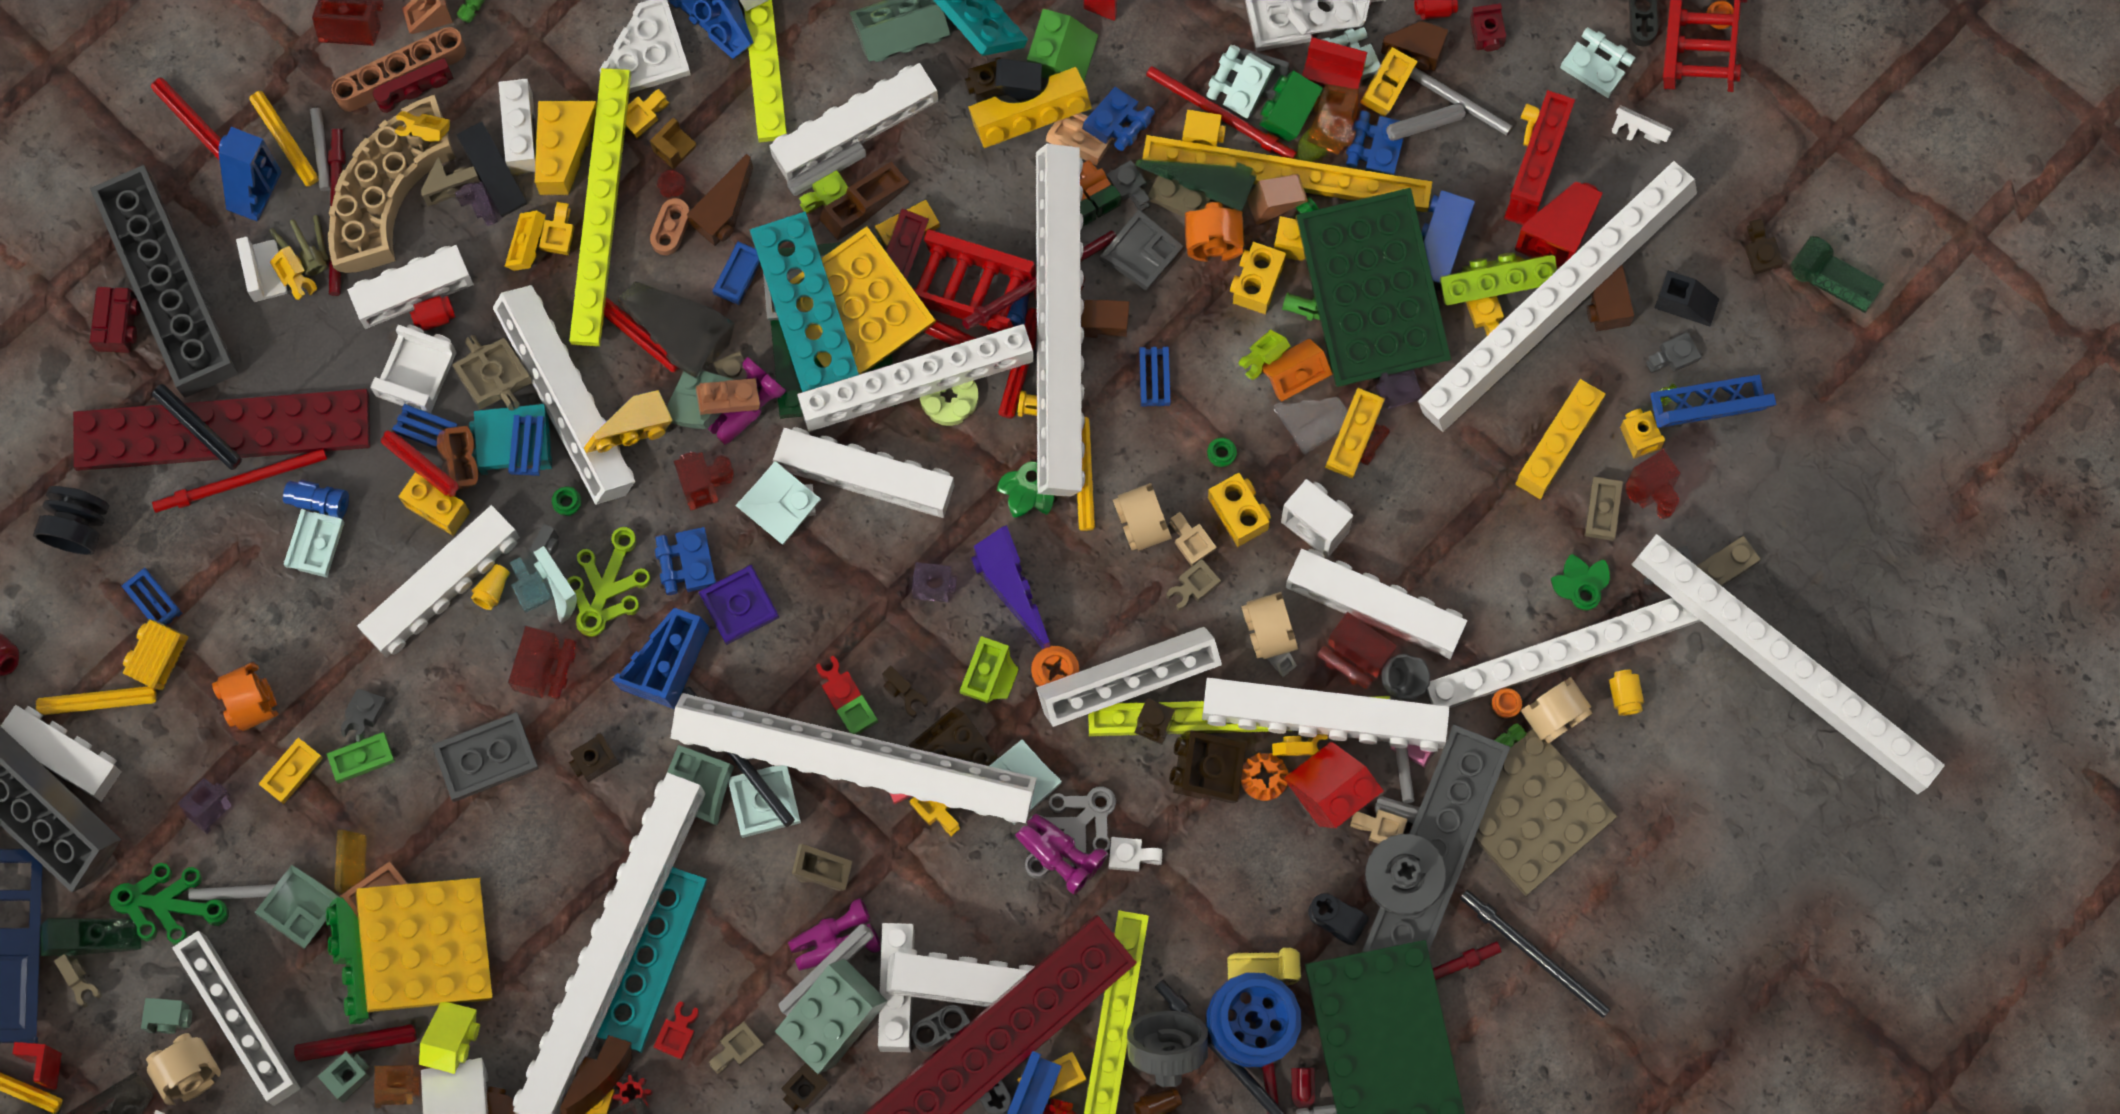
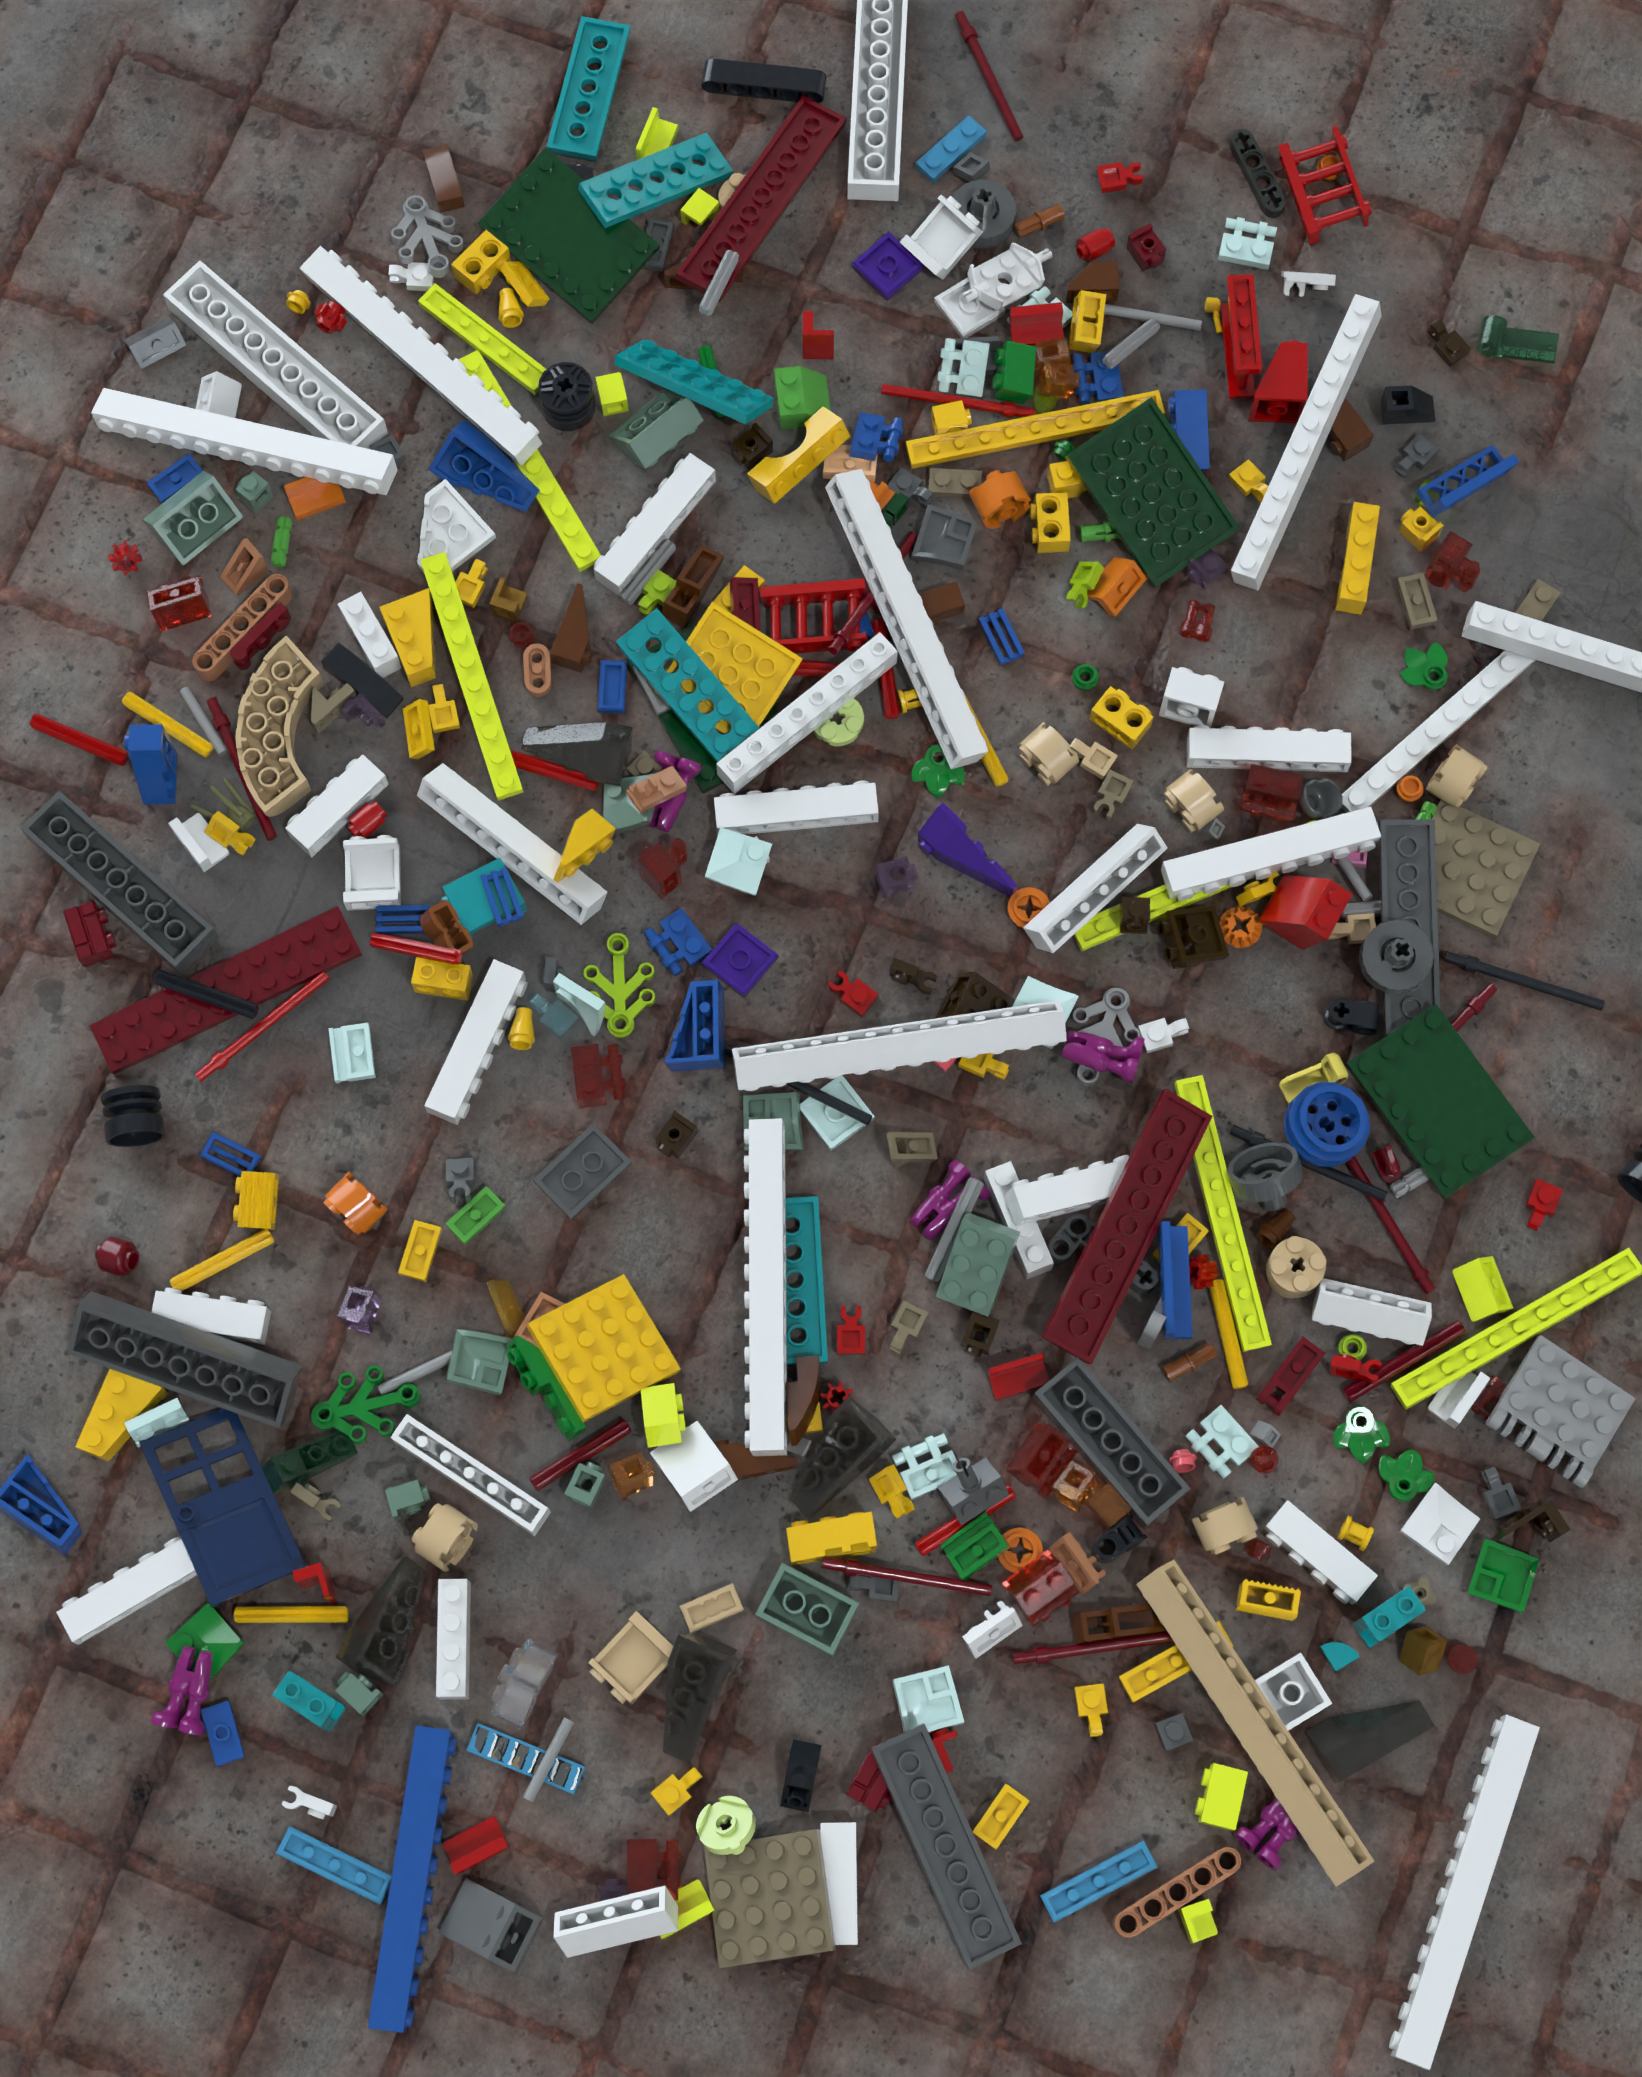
camera: 25 degrees left, 0 degrees up
blue axle [283,480,349,519] -> none
yellow plate [395,111,450,142] -> none
dark tan plate [452,335,532,411] -> none
green plate [551,486,582,516] -> none
bright green plate [836,695,878,735] -> none
lime slope [960,636,1019,703] -> none
black slope [995,59,1042,103] -> none
clear green wedge [1135,158,1257,212] -> none
nougat slope [1247,174,1308,225] -> none
clear wing [1273,397,1348,454] -> none
yellow tile [1325,388,1385,479] -> none
lime bracket [1440,253,1557,305] -> none
yellow brick [1609,670,1644,716] -> none

